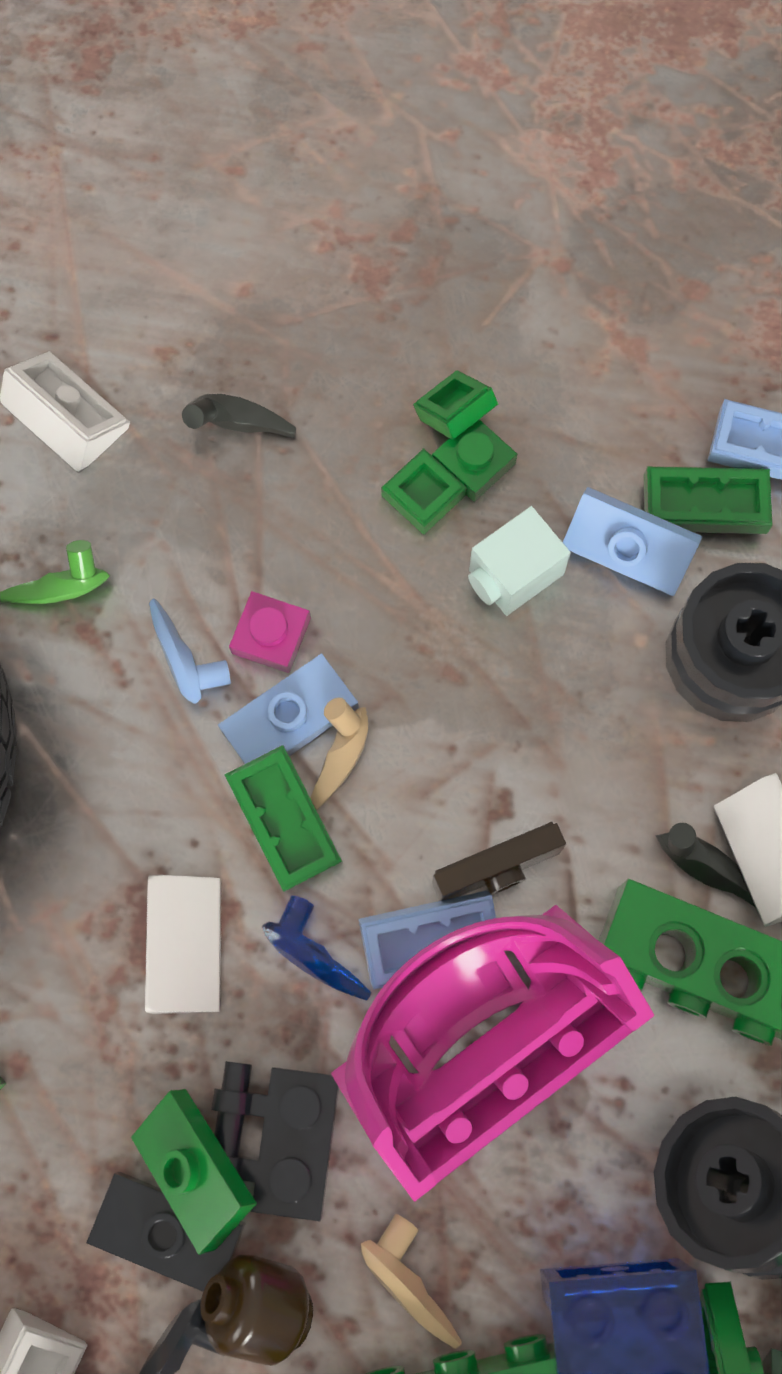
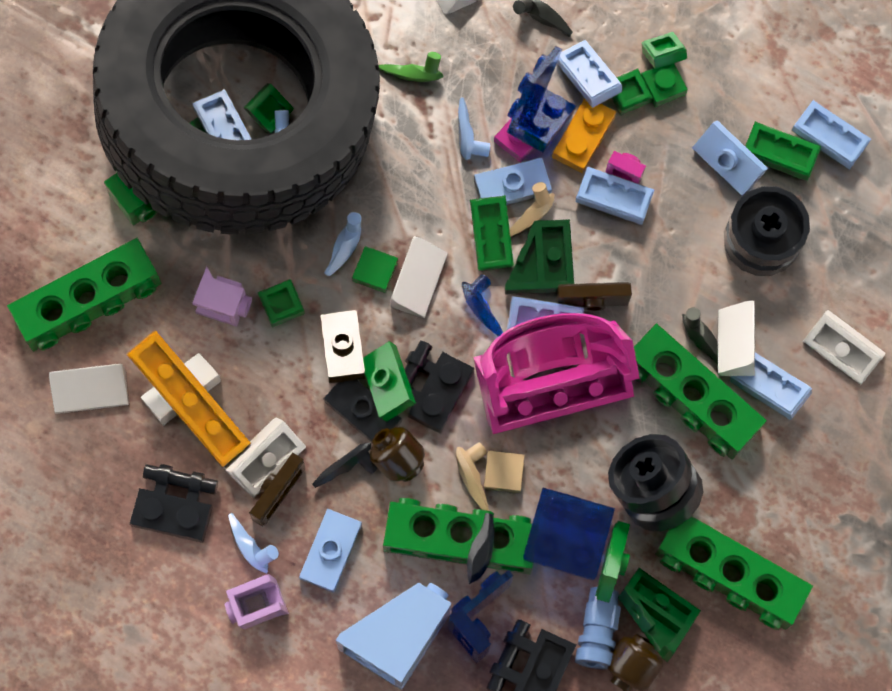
camera: 15 degrees right, 0 degrees up
light aqua brick [468,506,571,616] -> none
none -> plate [321,310,365,383]
none -> light blue bar [324,212,362,276]
none -> green tile [352,246,398,294]
none -> tan tile [484,451,525,493]
none -> dark green wing [504,219,574,295]
none -> clear blue bracket [507,46,576,153]
none -> light orange plate [552,98,616,174]
none -> light blue plate [556,40,622,108]
none -> light blue plate [575,167,654,225]
none -> dark pink plate [605,151,646,184]

